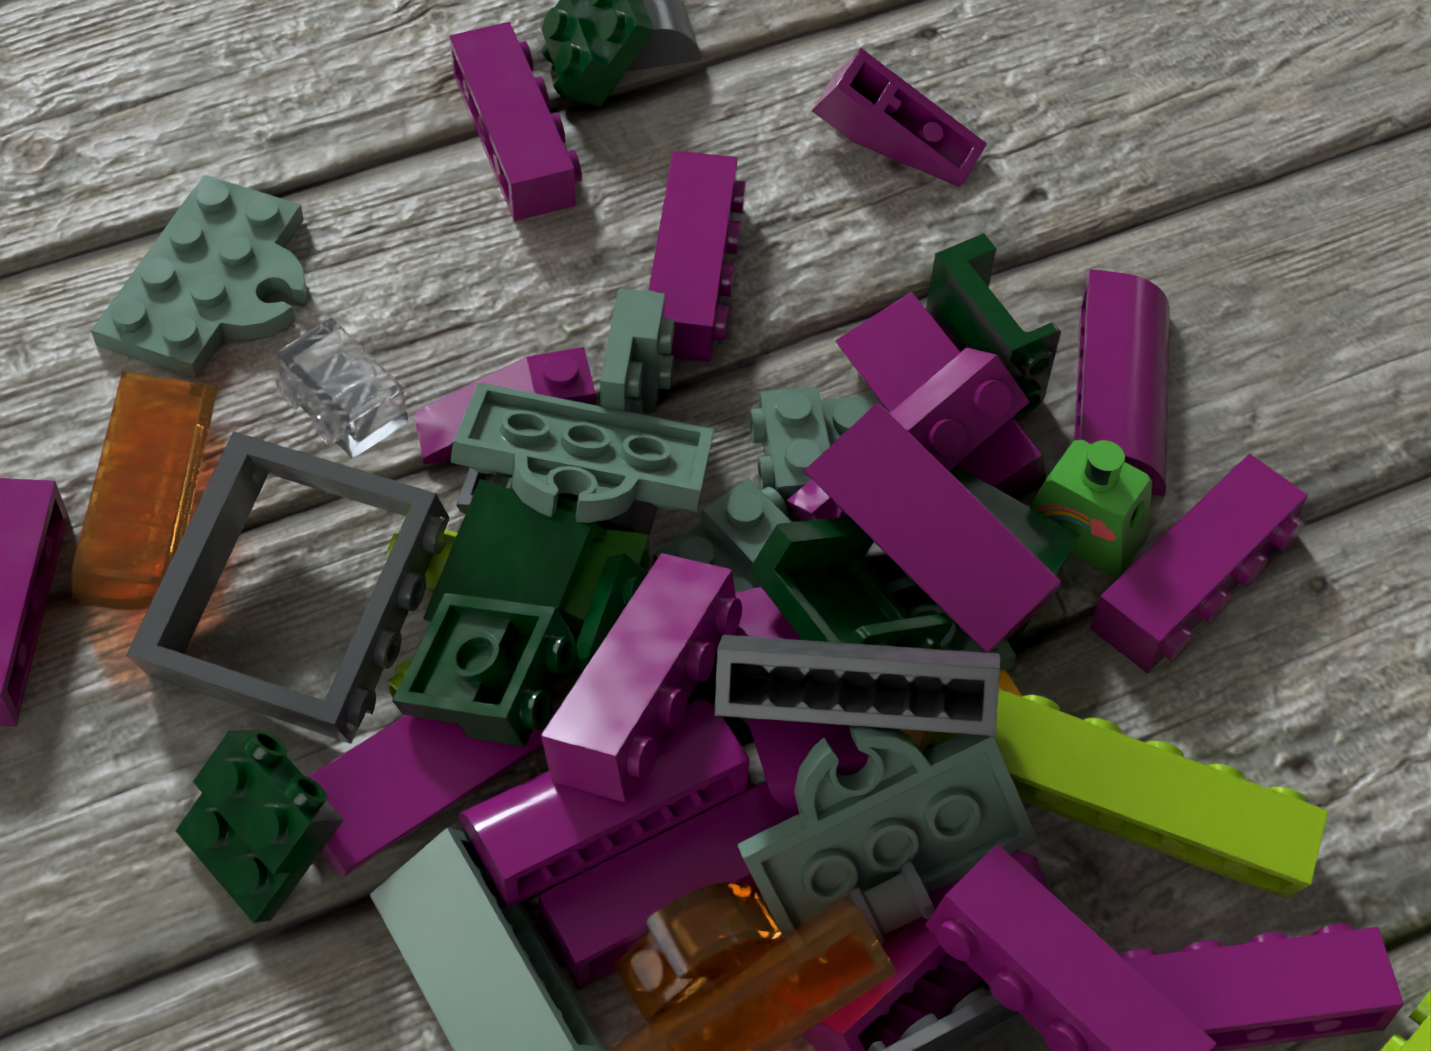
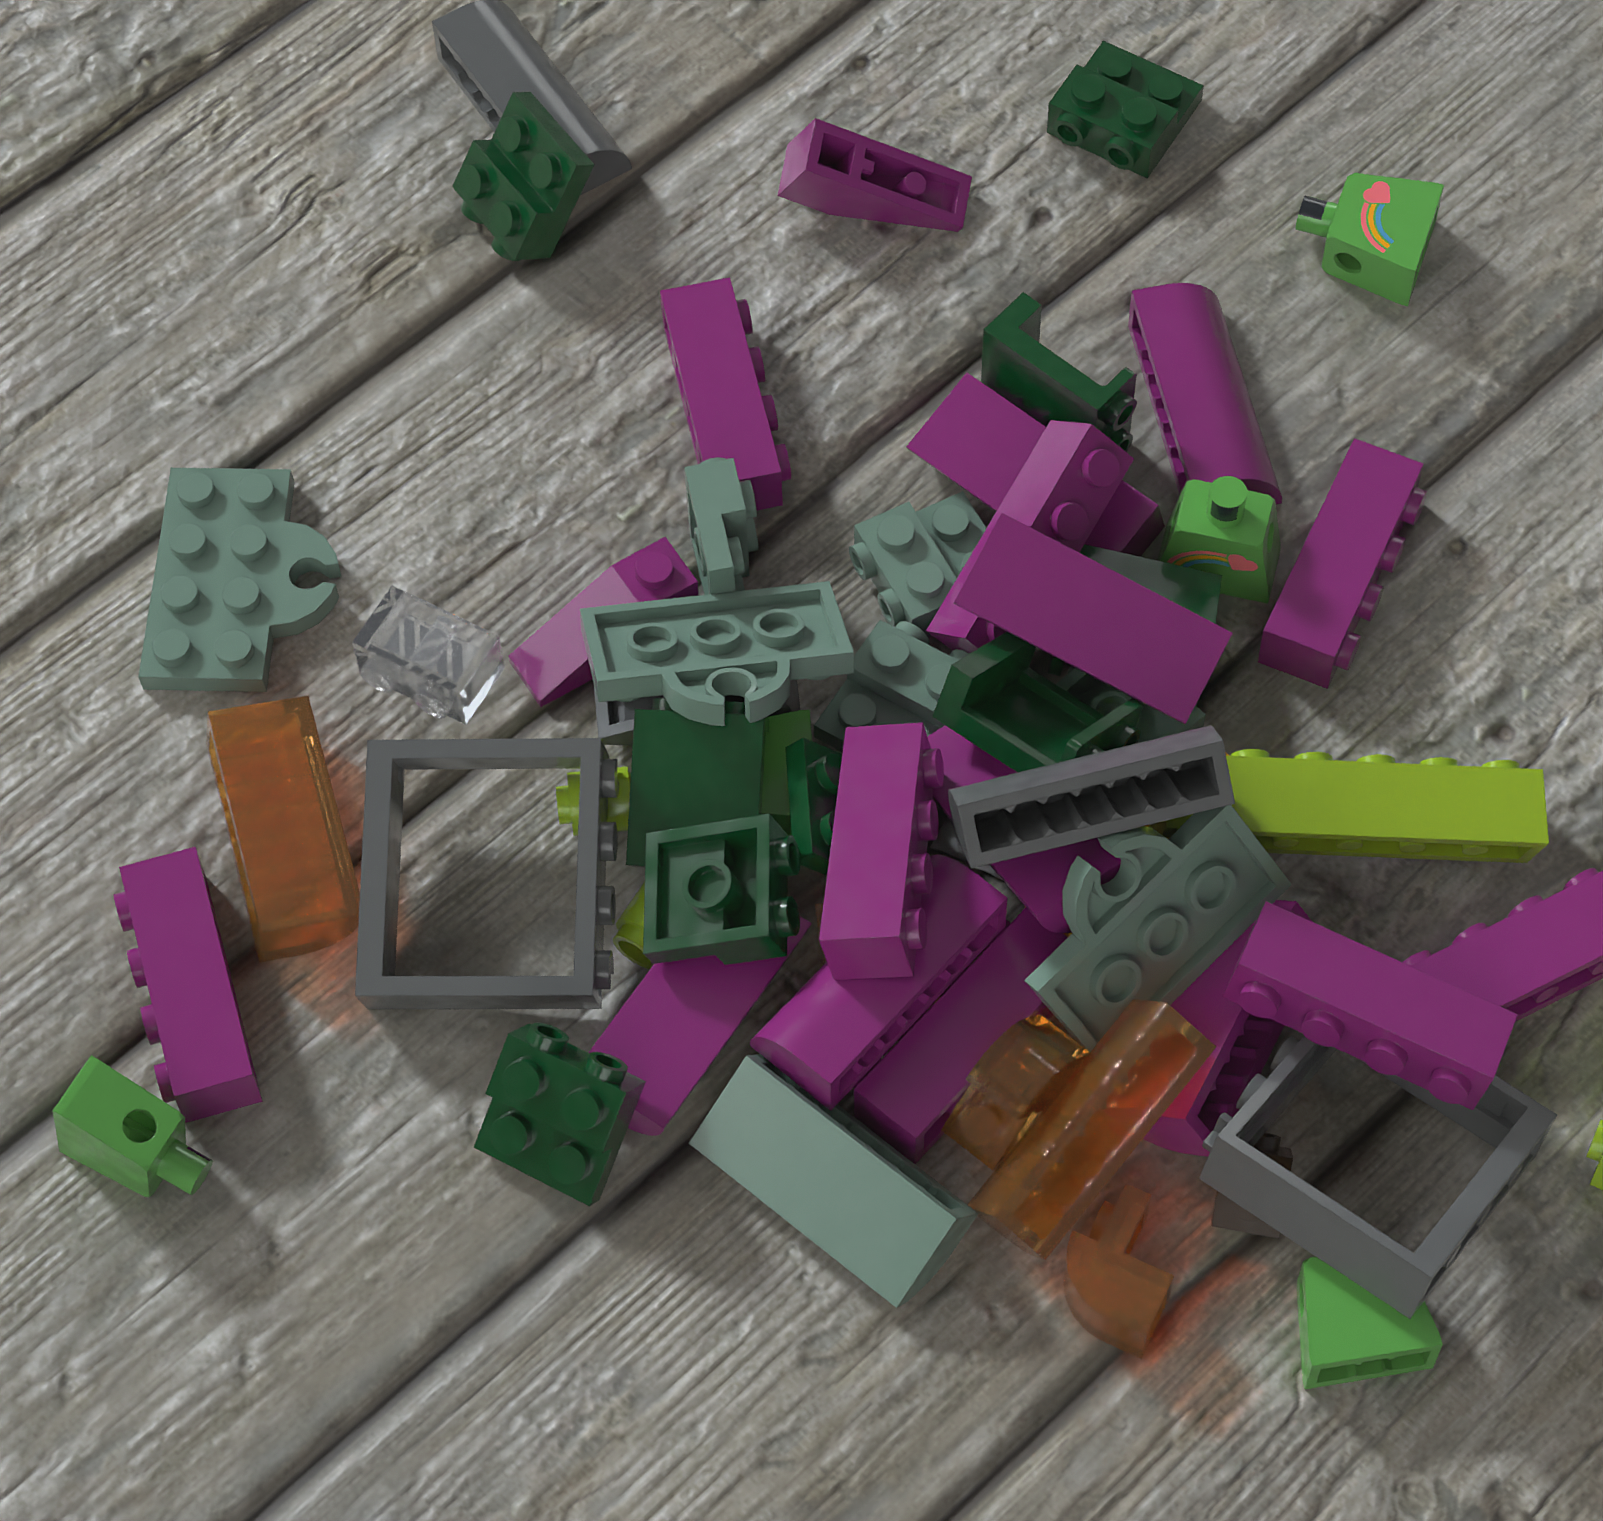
camera: 15 degrees left, 5 degrees up
magenta brick [449,22,582,221] -> none
dark grey bush [848,861,935,948] -> none
none -> dark green plate [1047,40,1204,179]
none -> bright green torso [1295,173,1444,306]

